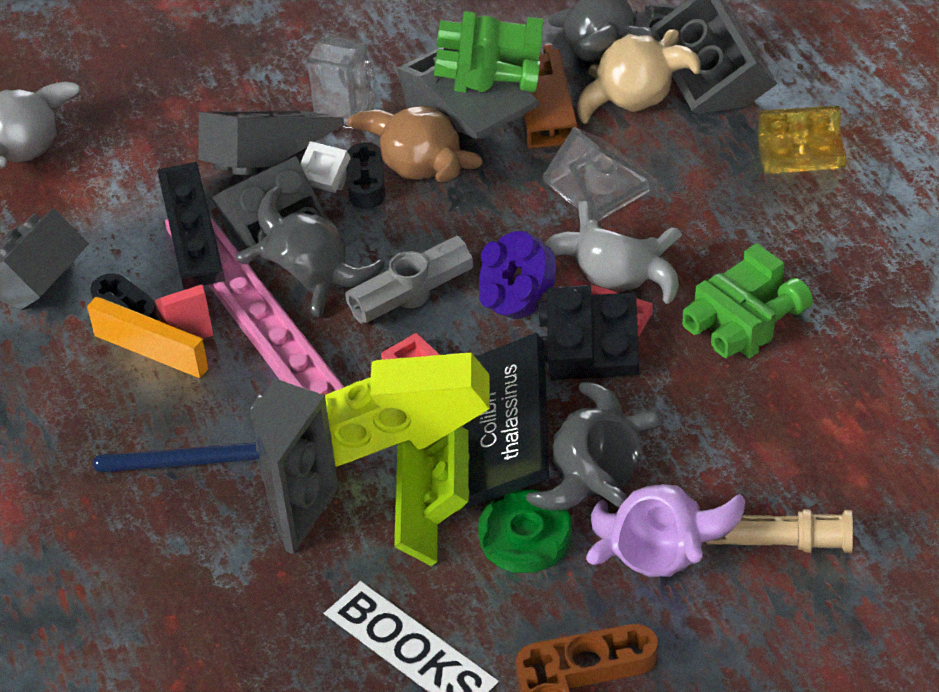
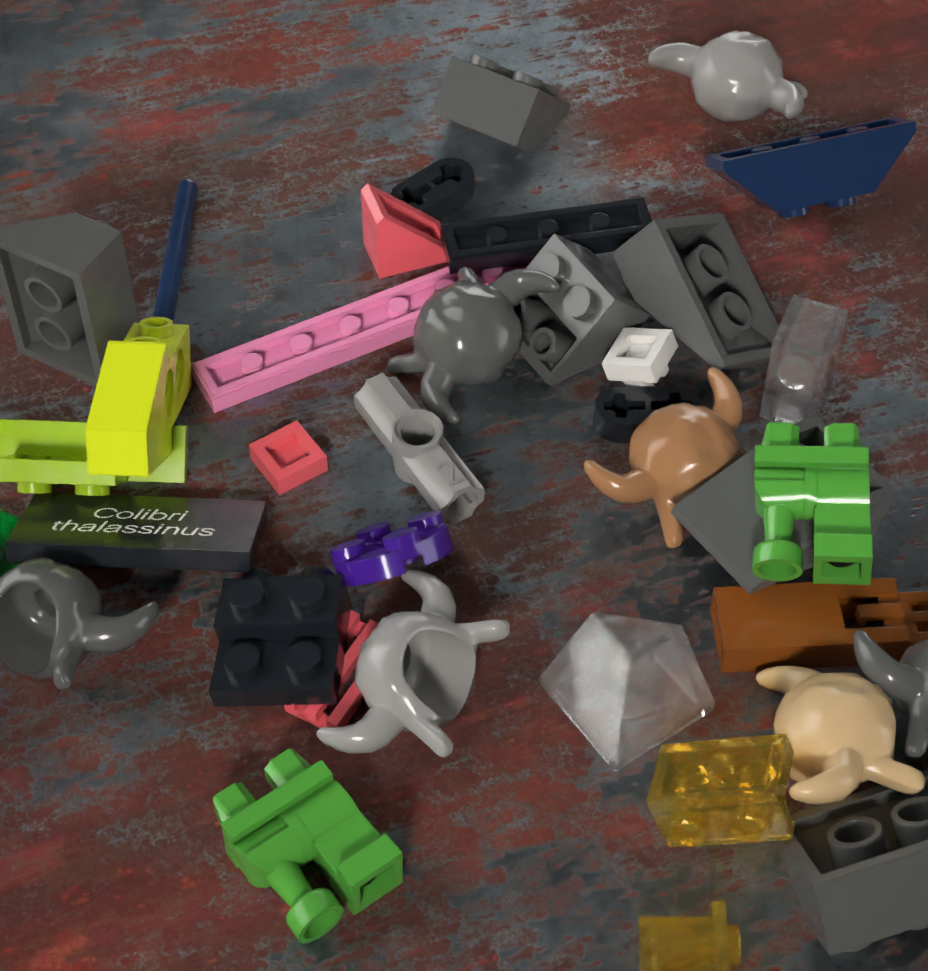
camera: 90 degrees right, 5 degrees up
light orange tile [87,297,209,378] -> none
none -> clear yellow bracket [646,733,795,847]
none -> dark blue wedge [704,116,916,218]

